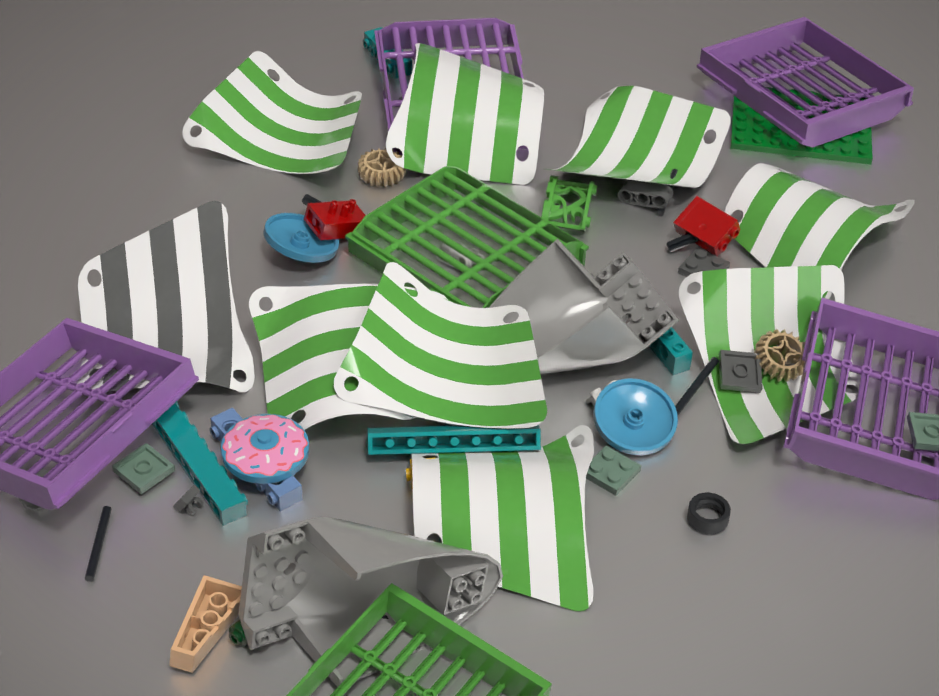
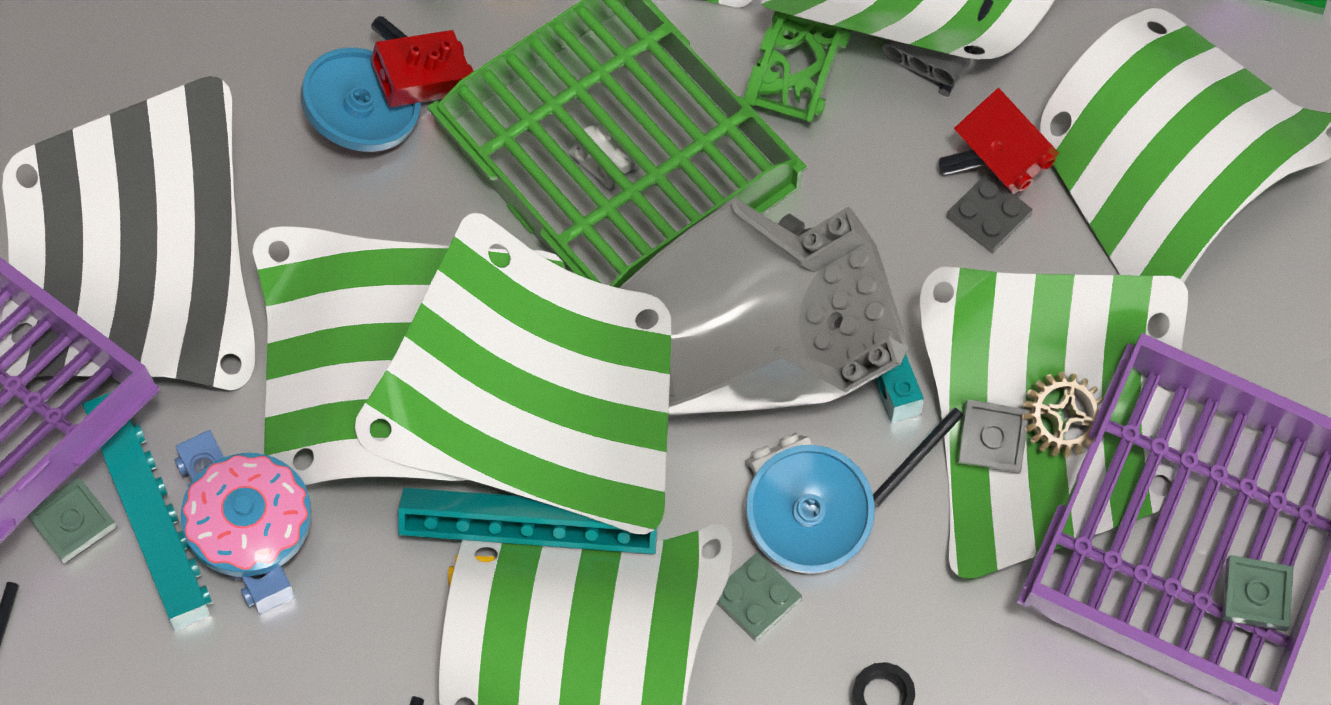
camera: 10 degrees right, 20 degrees up
dark grey tile [173,485,204,515] -> none

